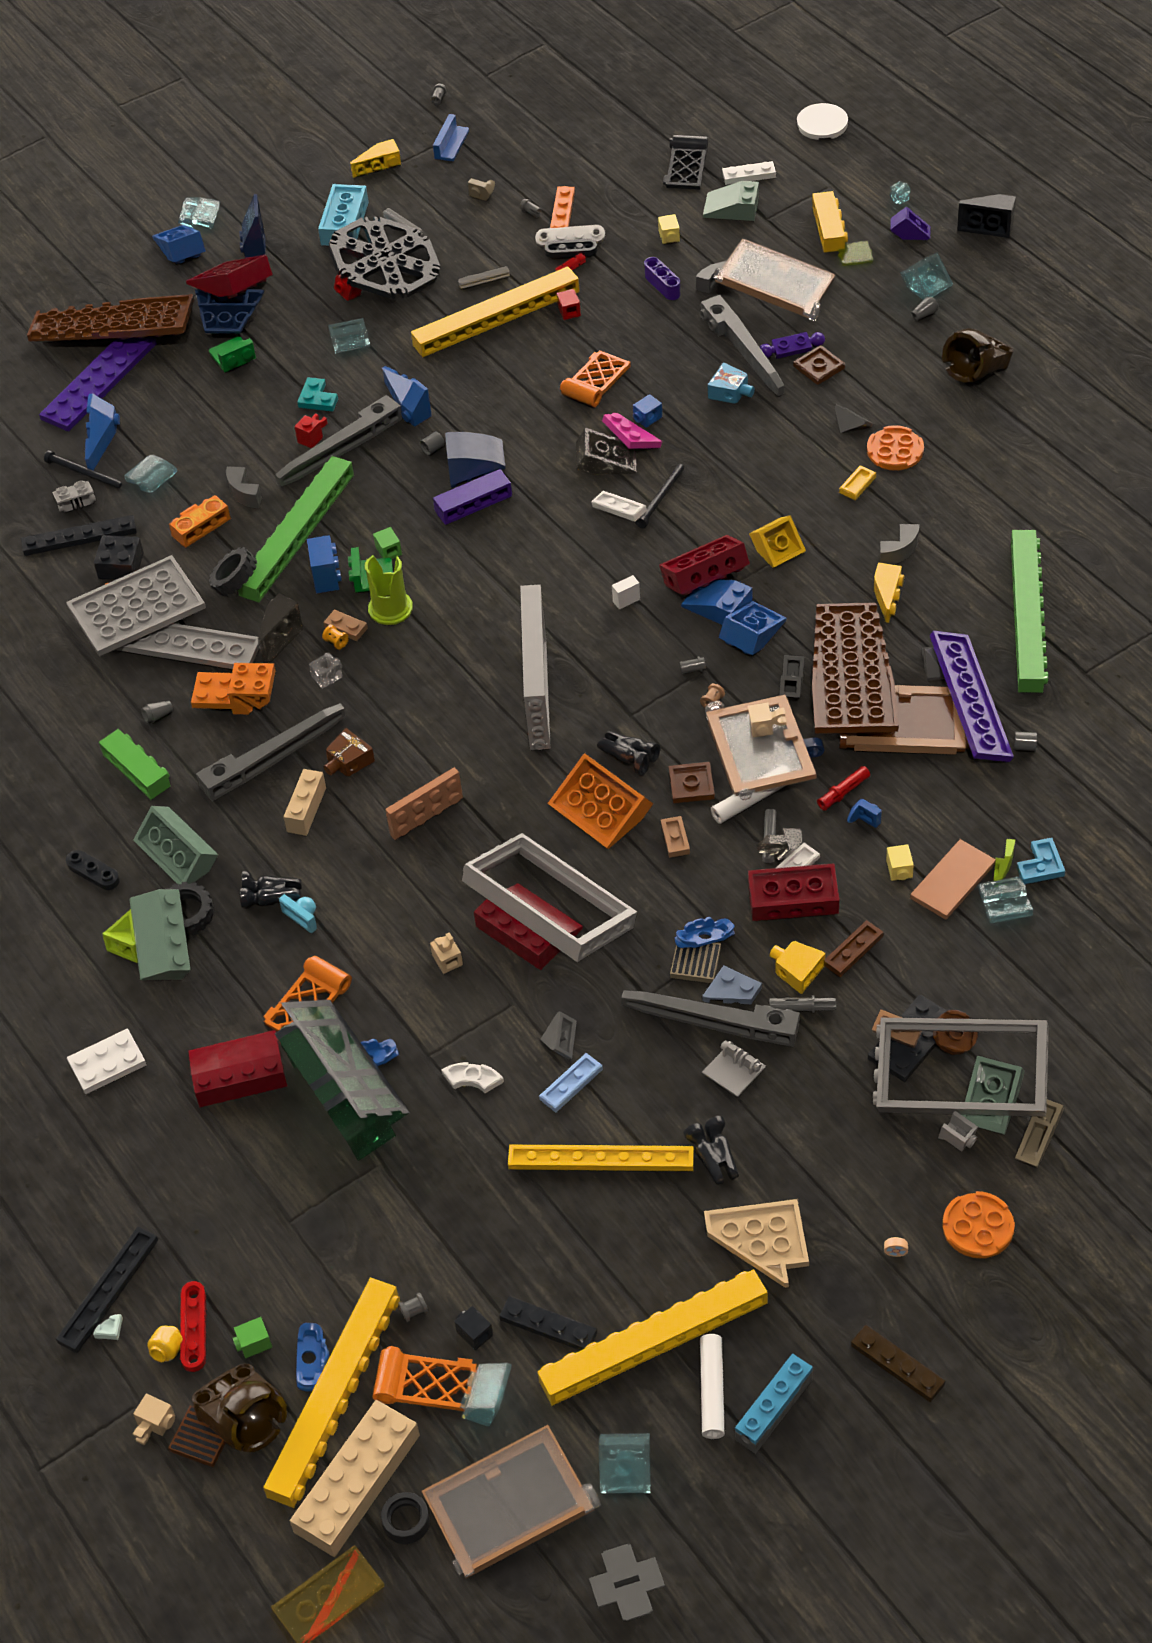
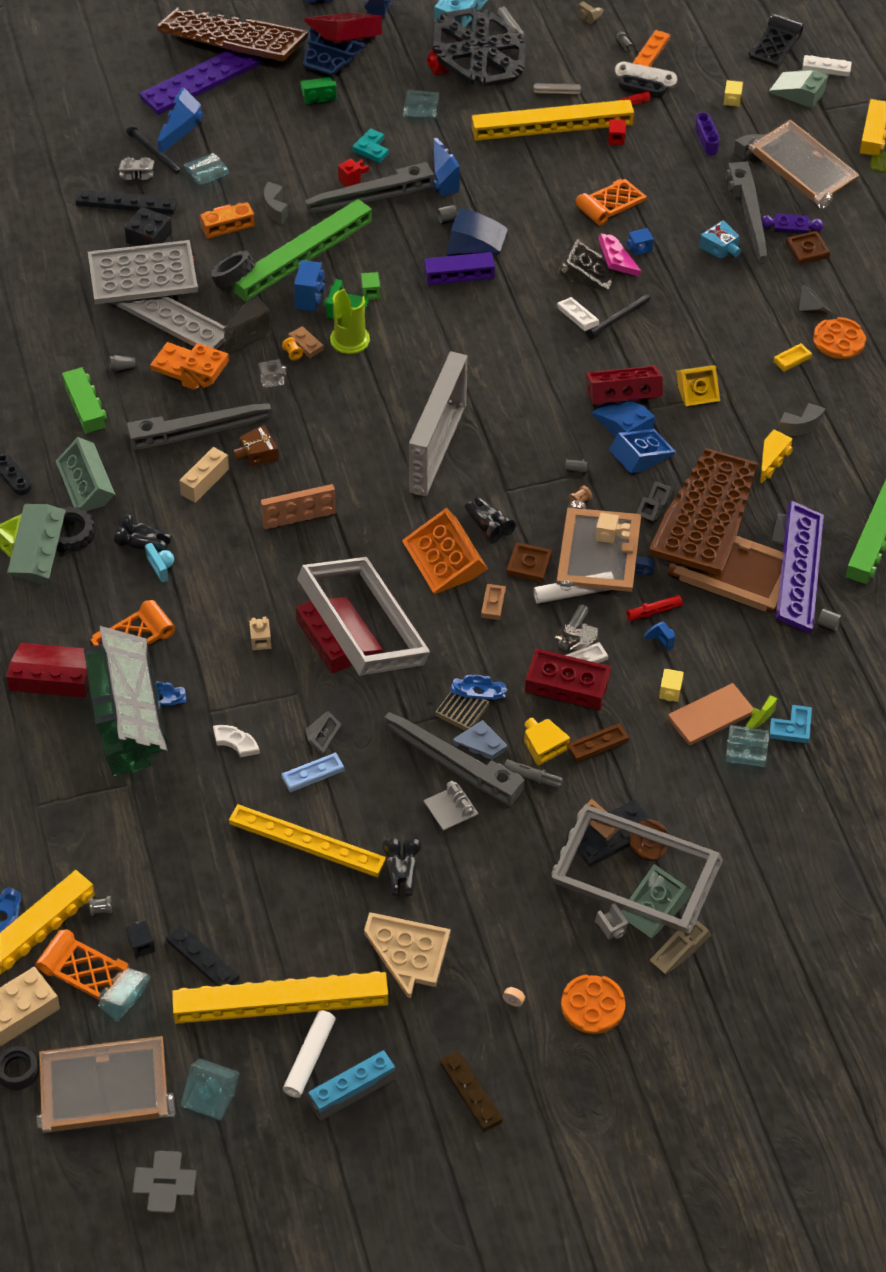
camera: 15 degrees right, 0 degrees up
white piece [612,575,640,609] -> none

